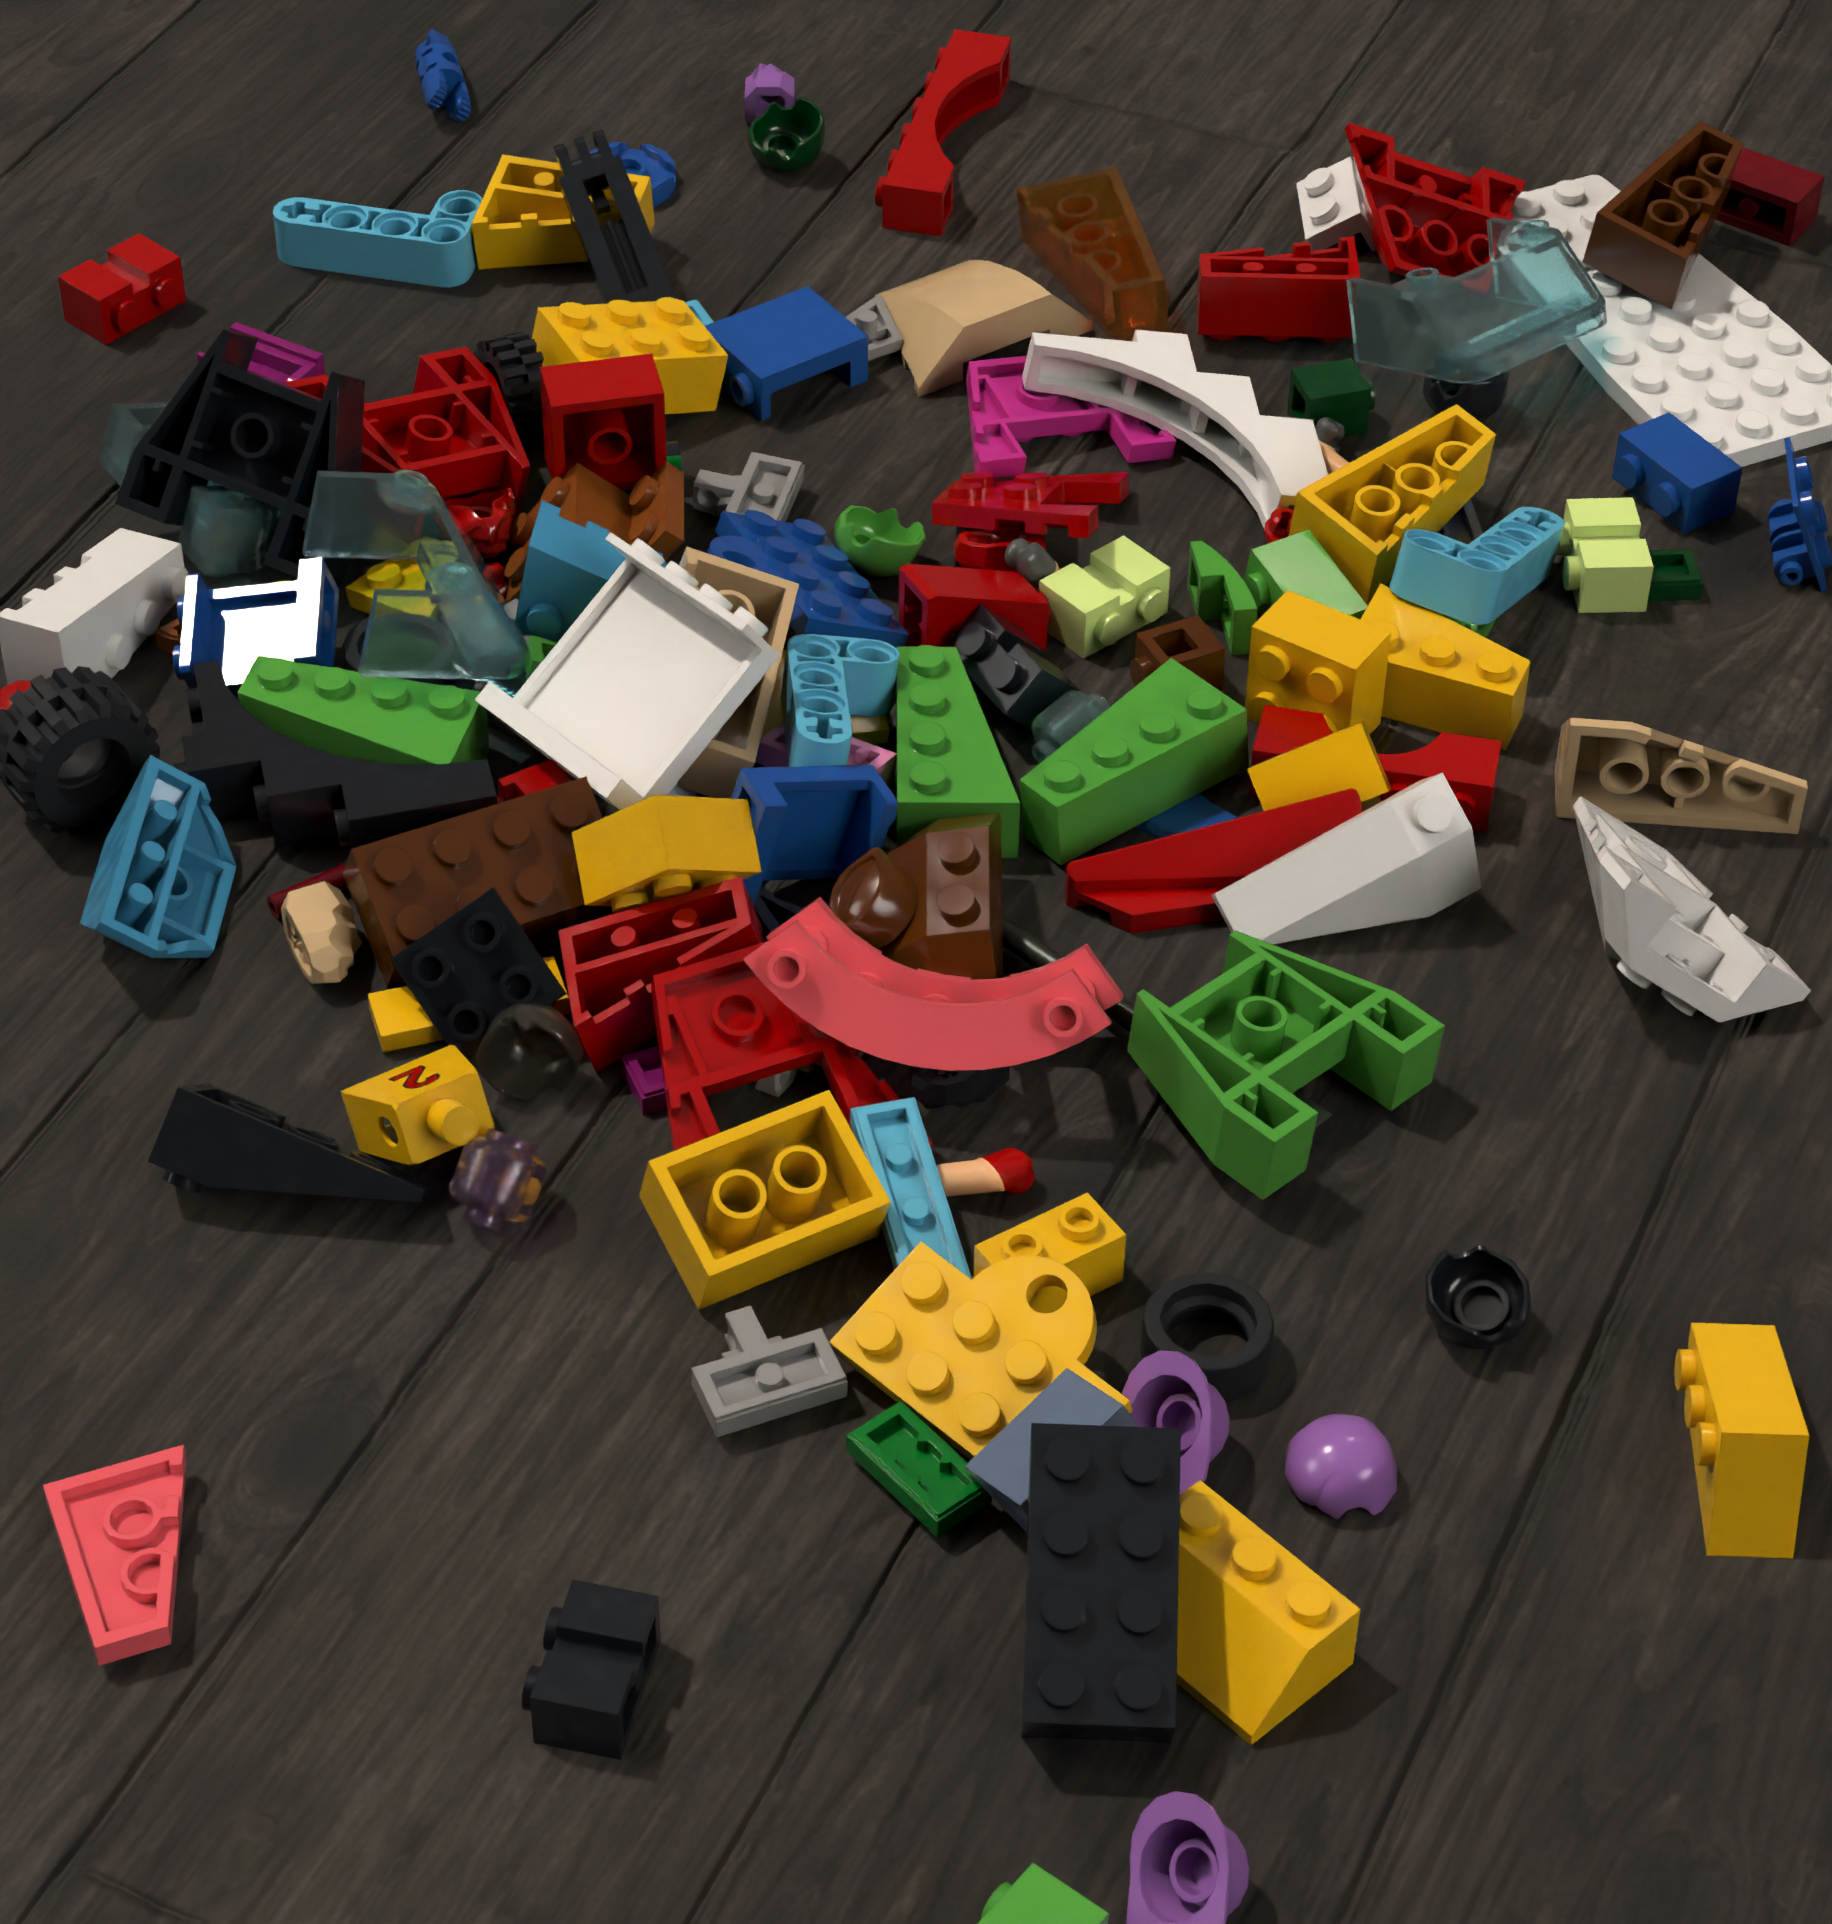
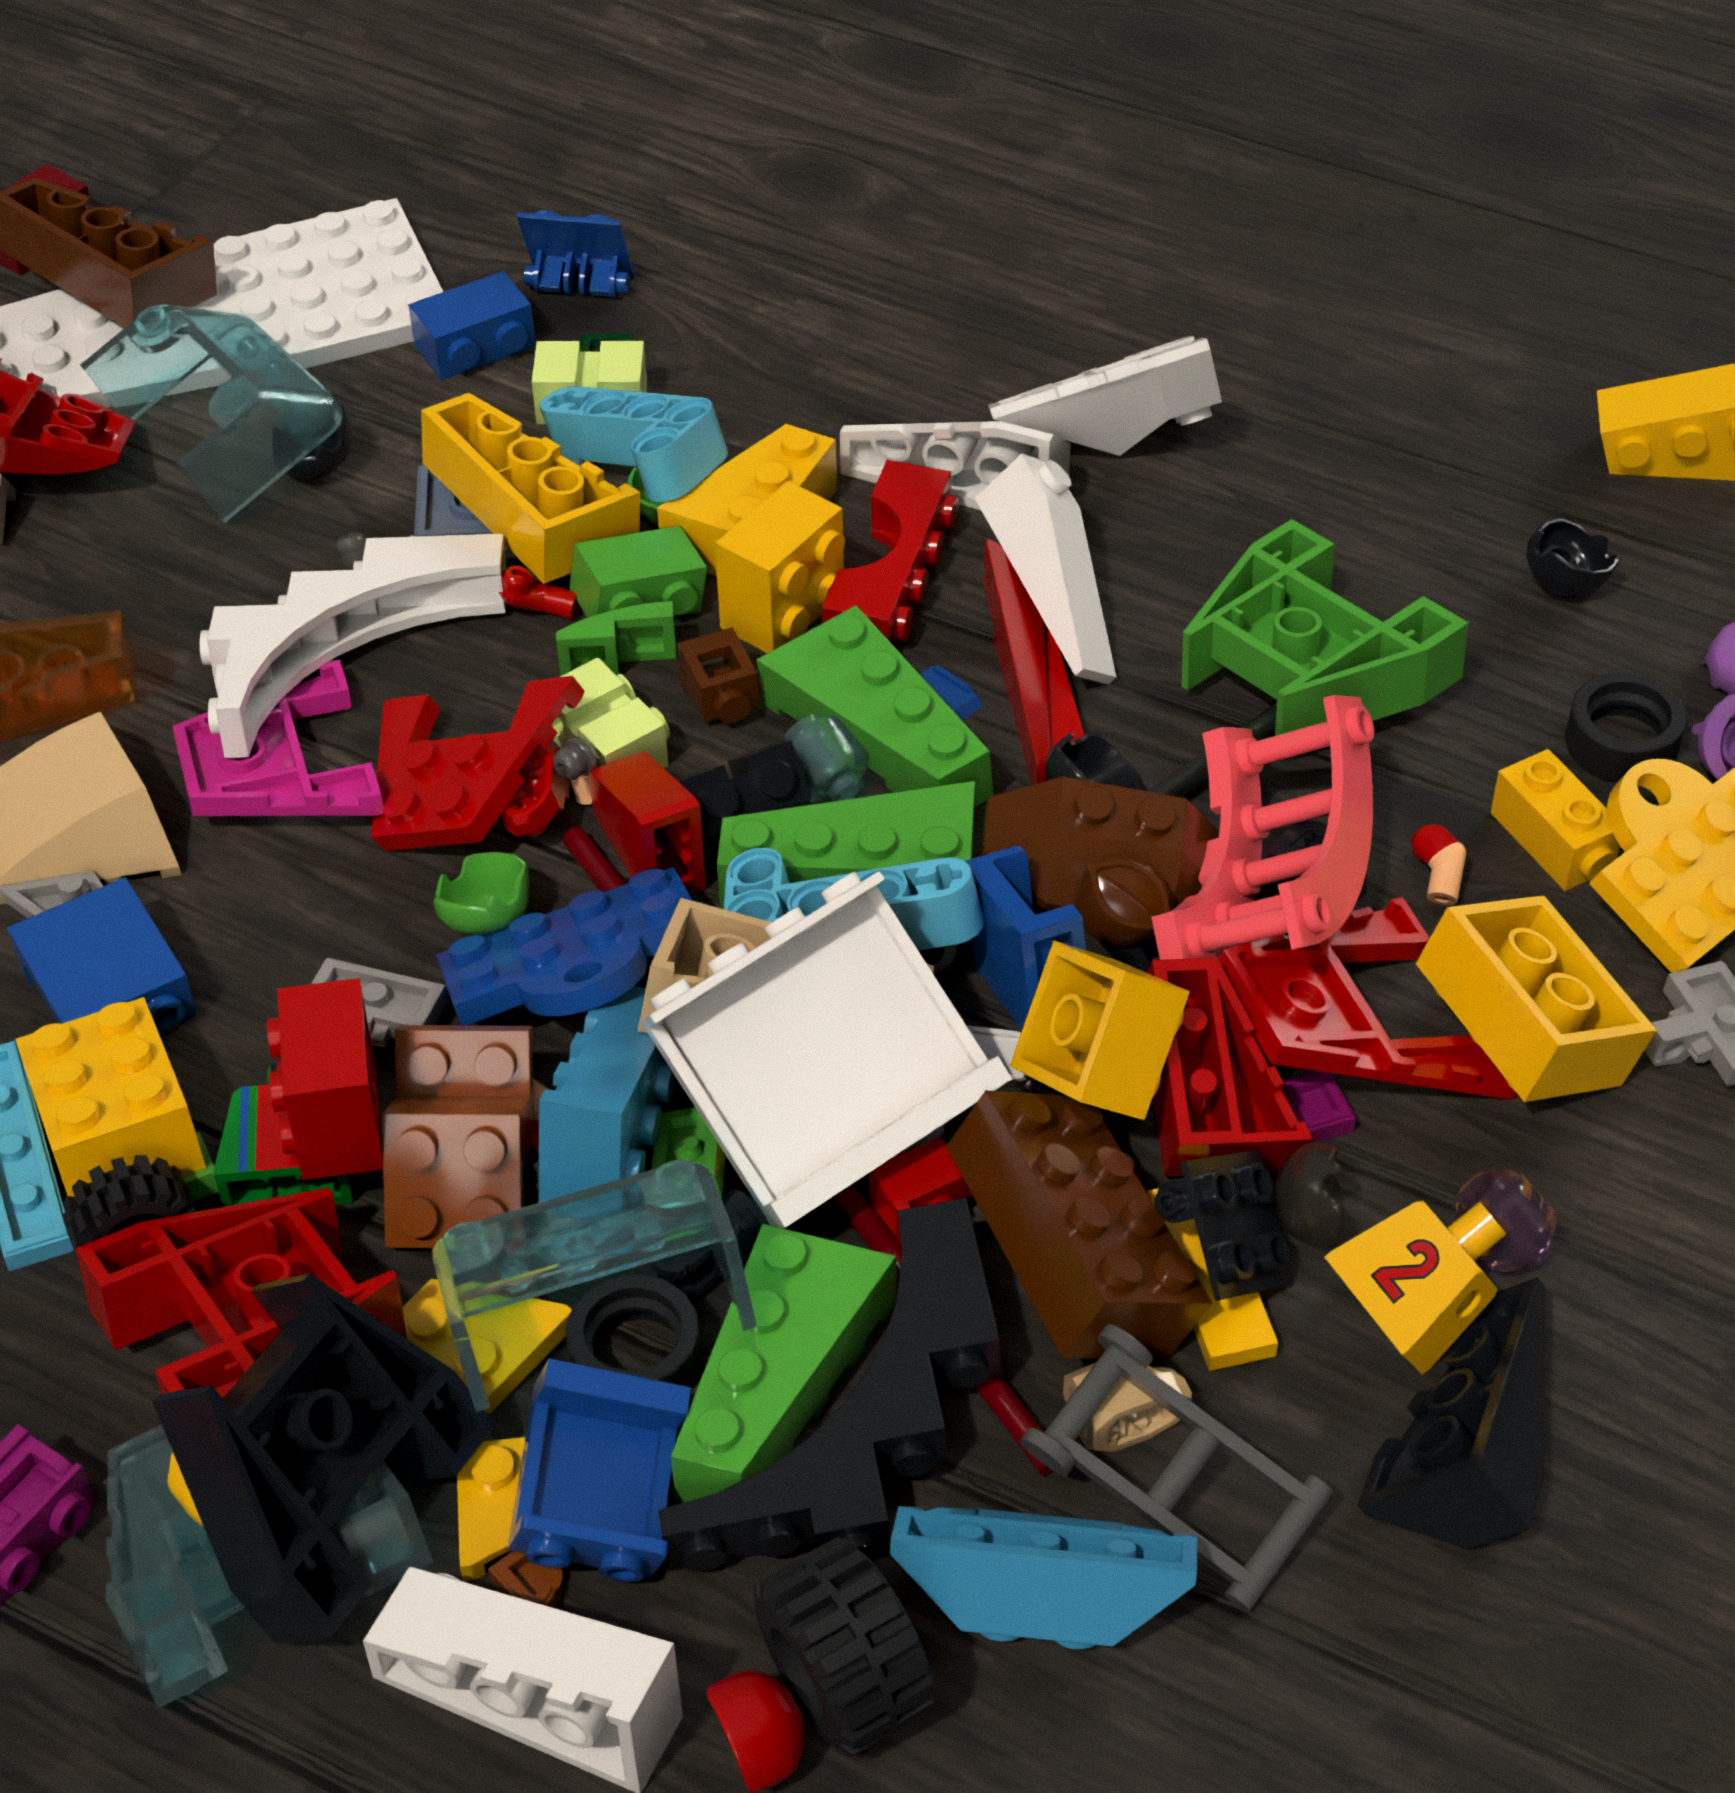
camera: 85 degrees left, 5 degrees up
red hair [432,488,517,559] -> none
medium azure tile [850,1097,971,1279] -> none
red wedge [1196,236,1361,343] -> none
yellow brick [1247,721,1391,812] -> none
dark green brick [1287,358,1375,437] -> none
tan wedge [1554,718,1808,834] -> none
none -> white wedge [840,421,1071,510]
none -> dark grey piece [1020,1324,1333,1612]
none -> black hair [1044,732,1139,790]

